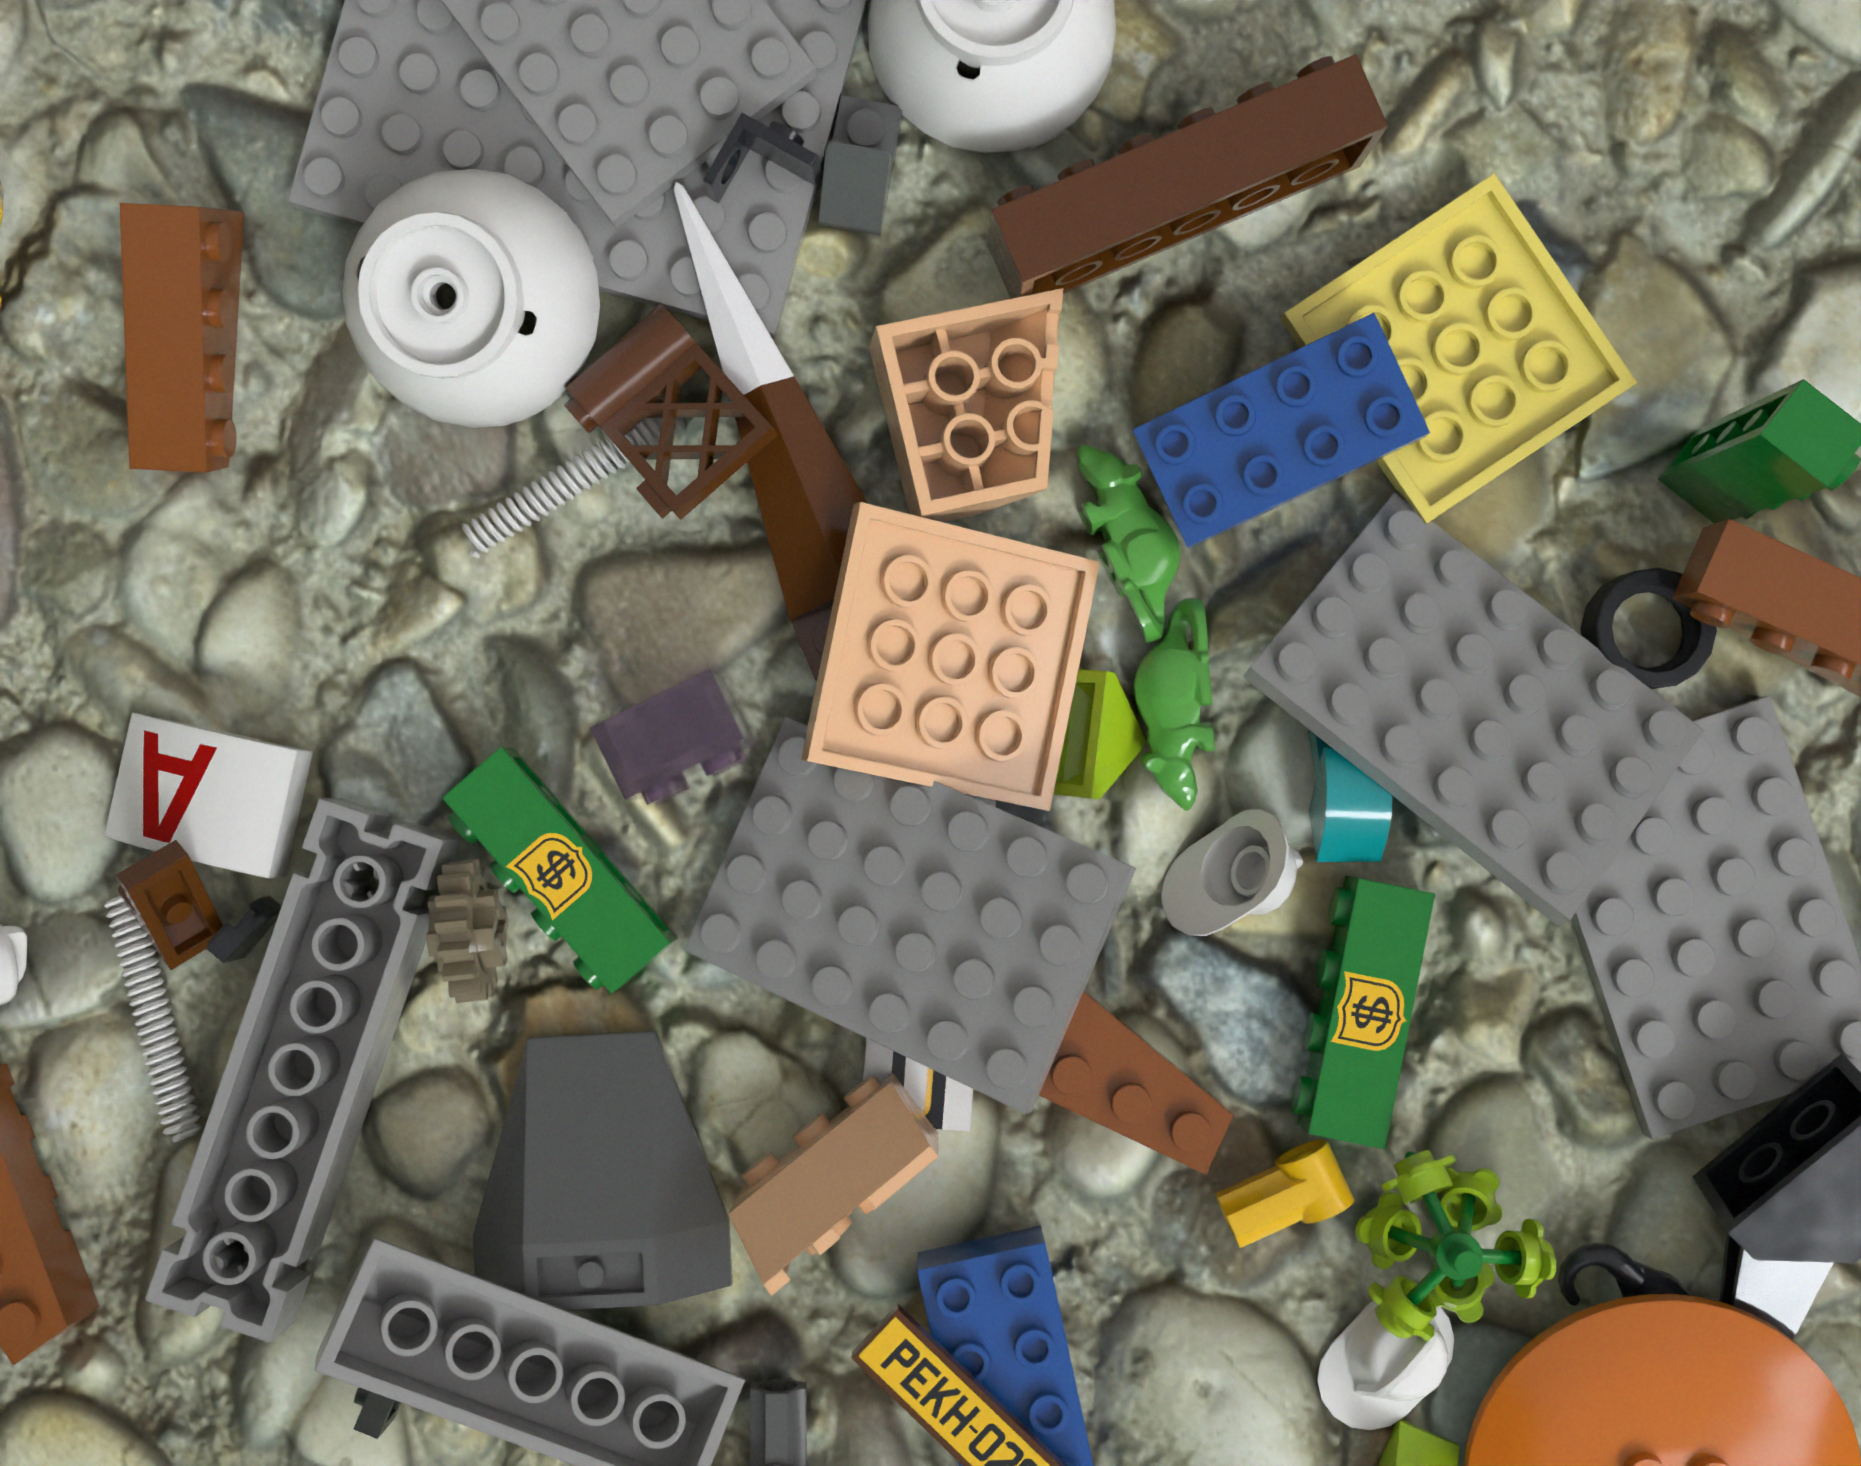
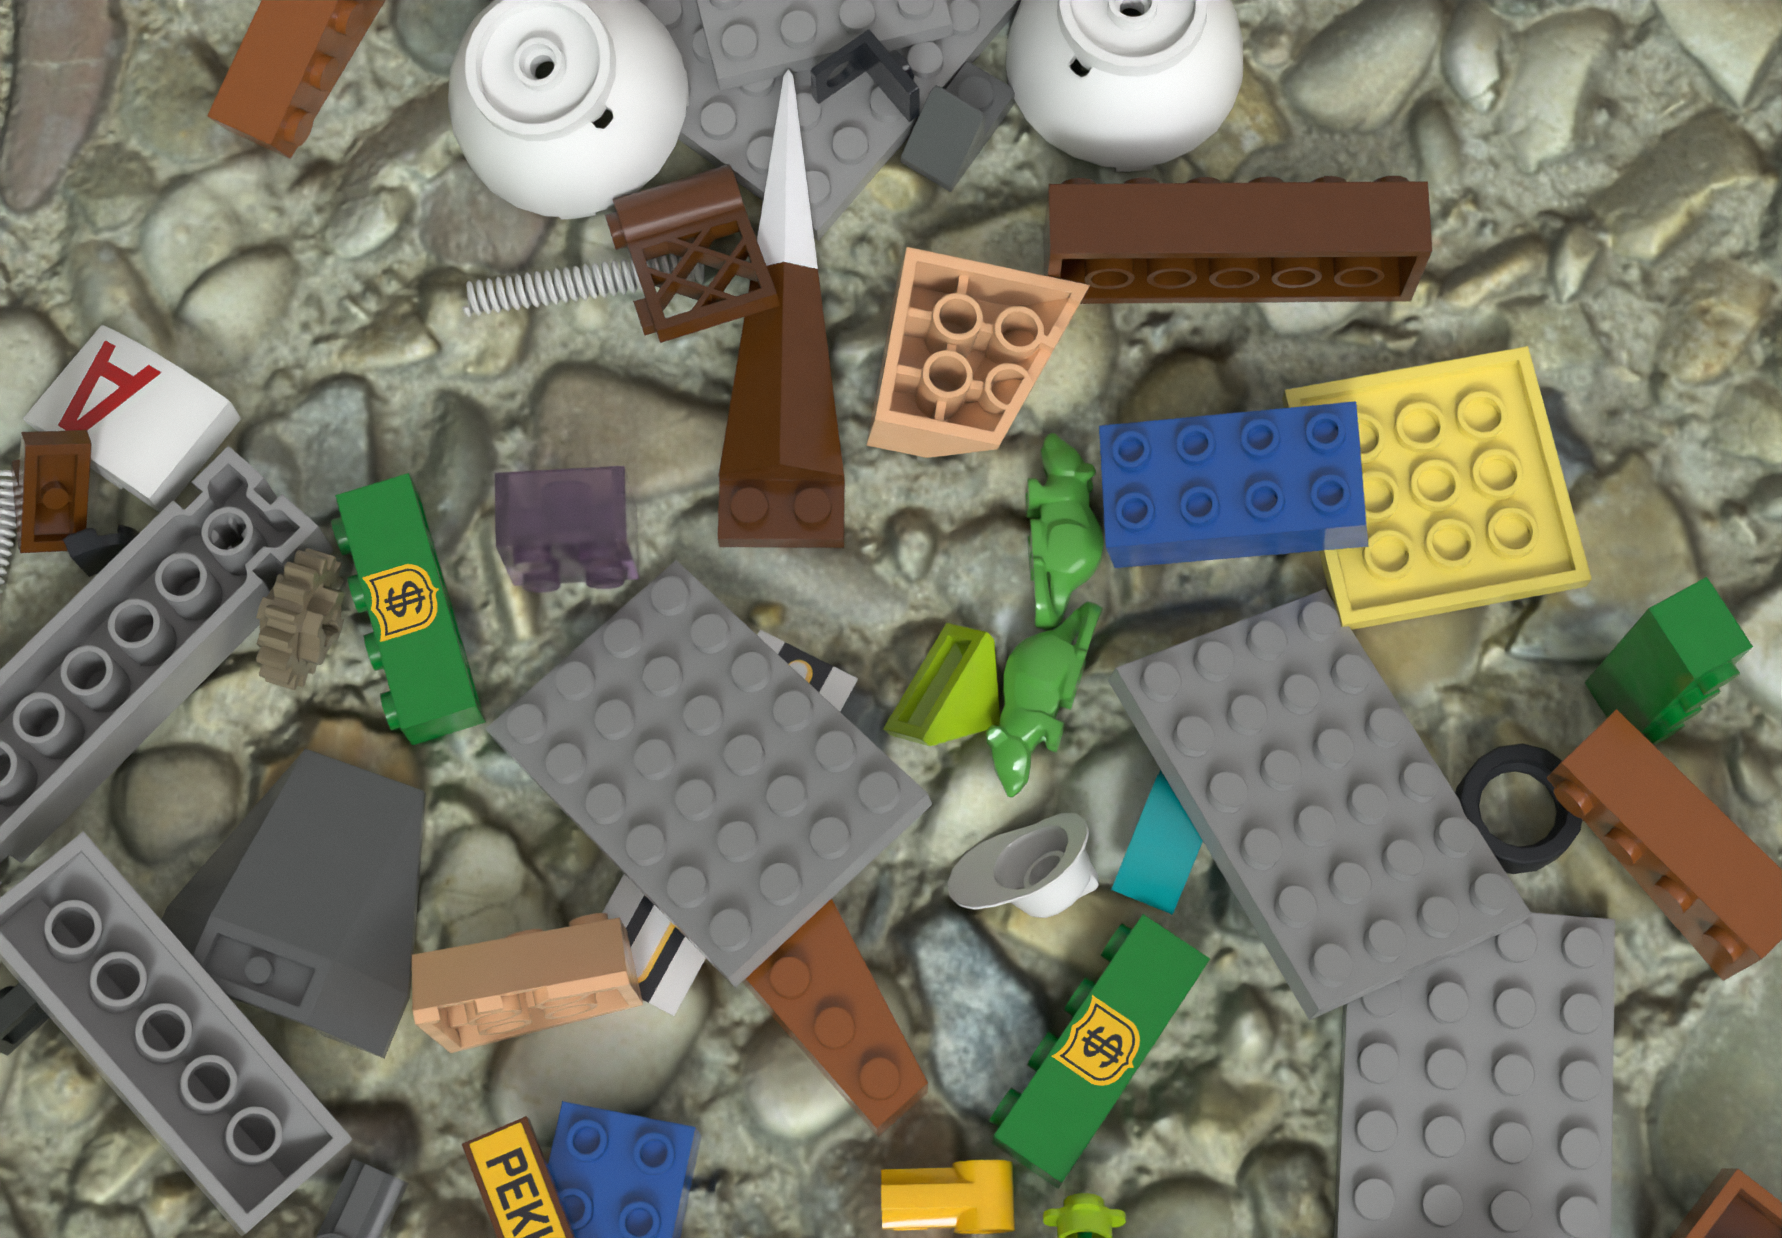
camera: 25 degrees right, 15 degrees down
light nougat plate [801,502,1100,811] -> none

